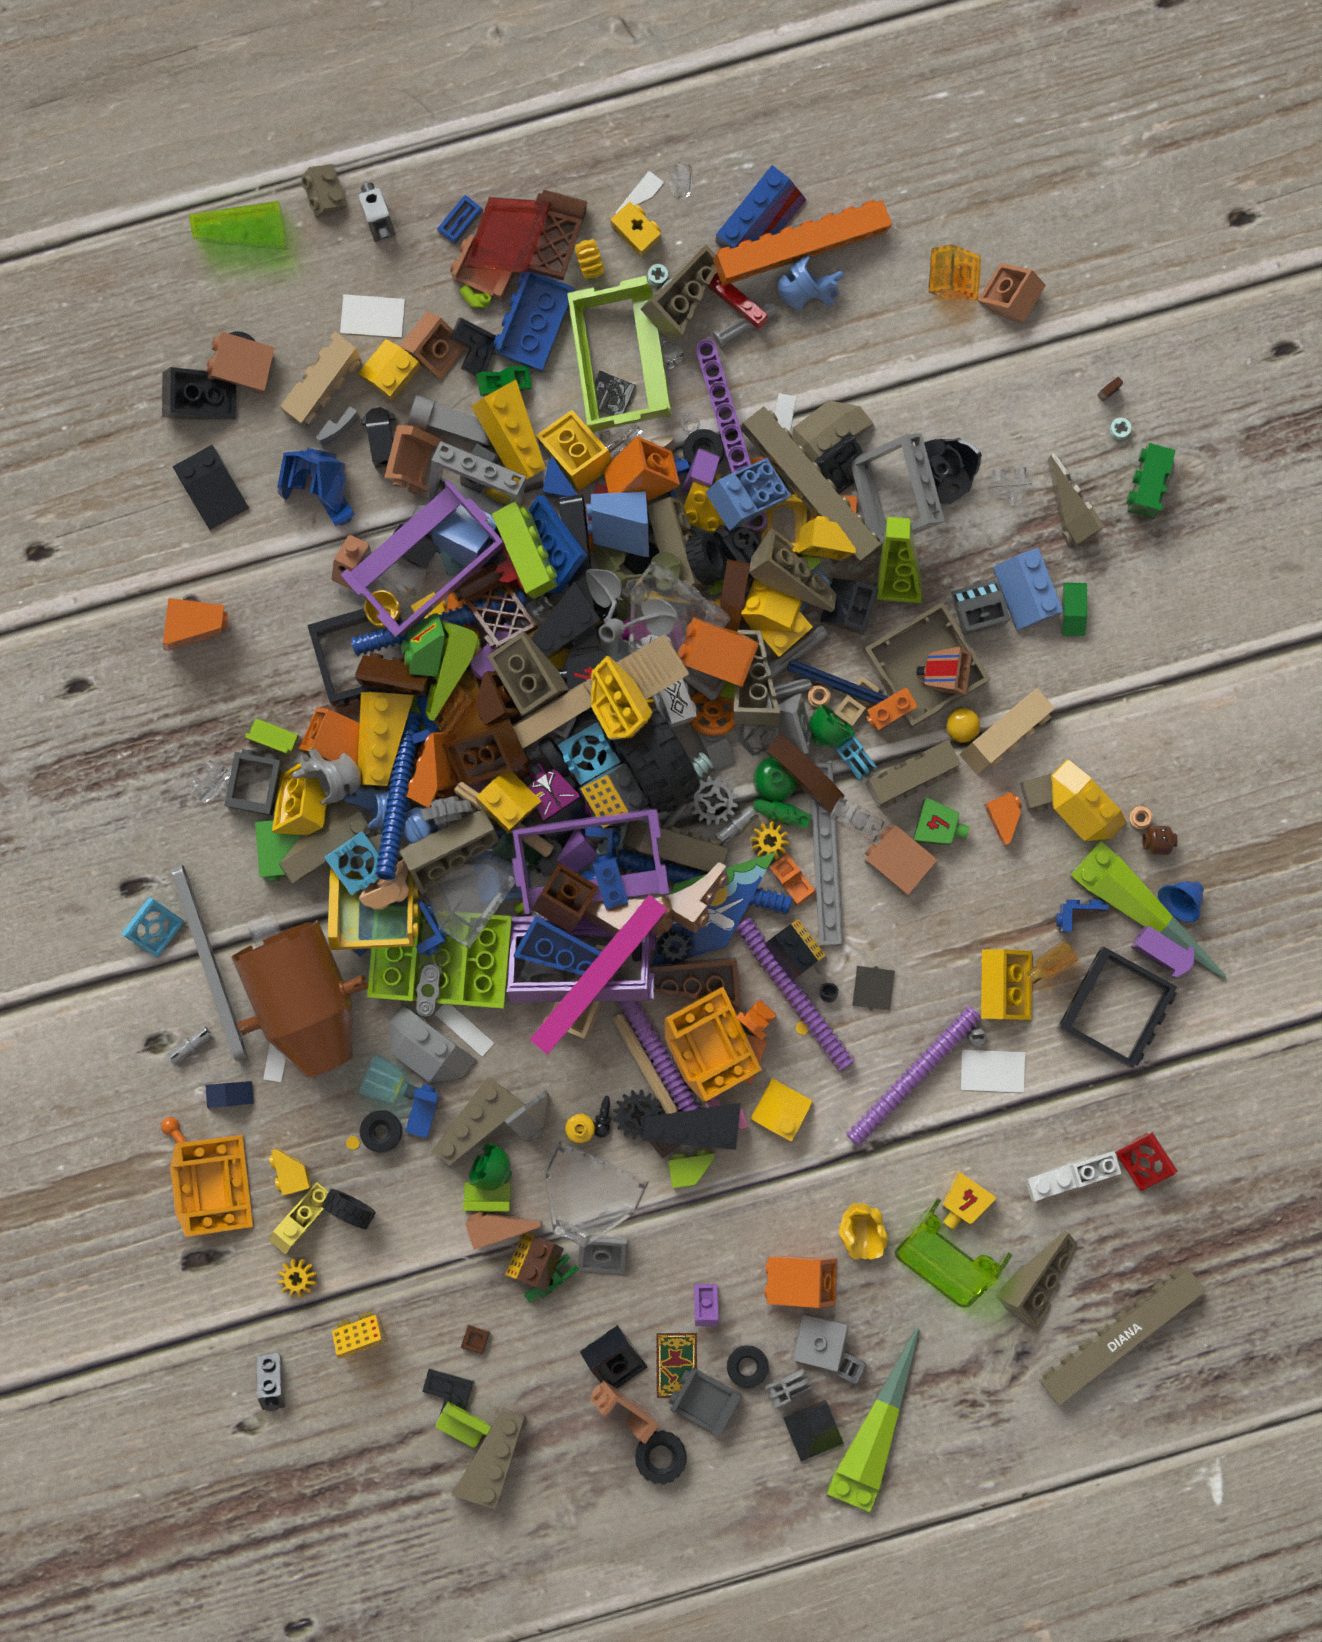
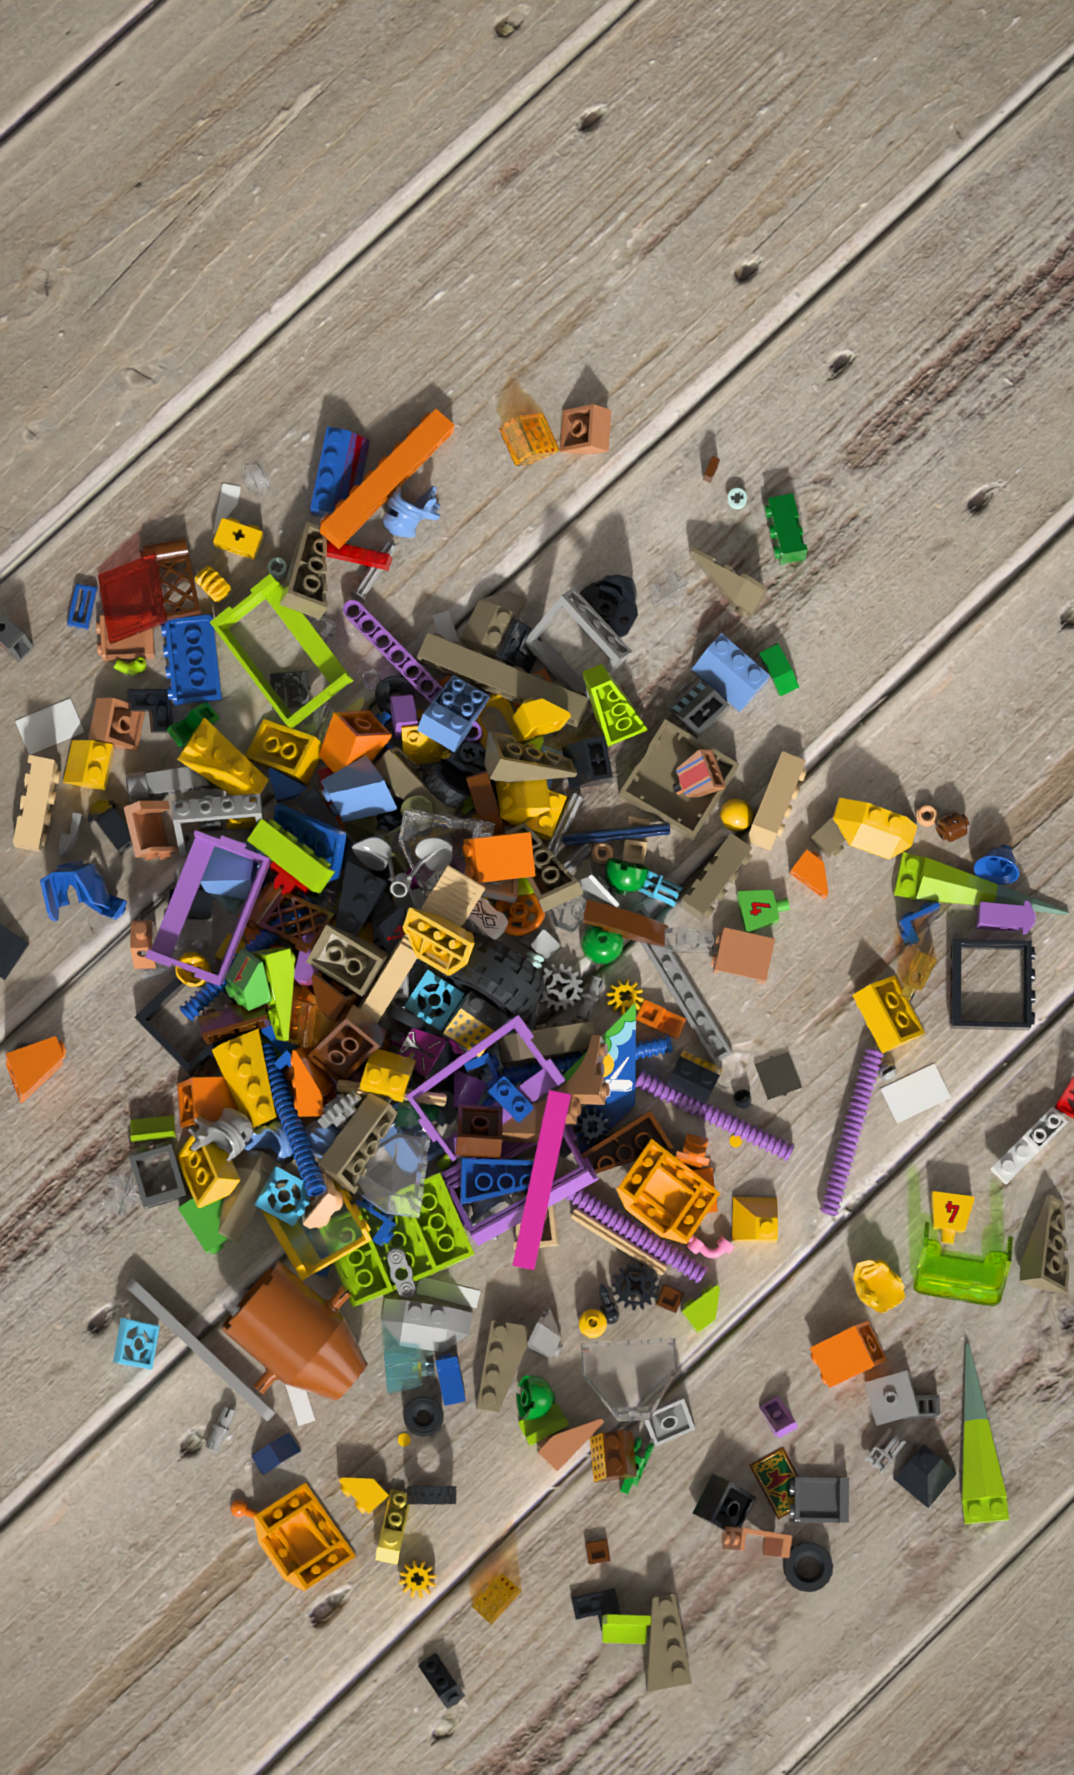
camera: 30 degrees left, 5 degrees down
black wedge [642,1103,740,1150] -> none
black tyre [727,1345,769,1388] -> none
green hinge [753,798,811,828] -> none
orange bracket [866,688,917,731] -> none

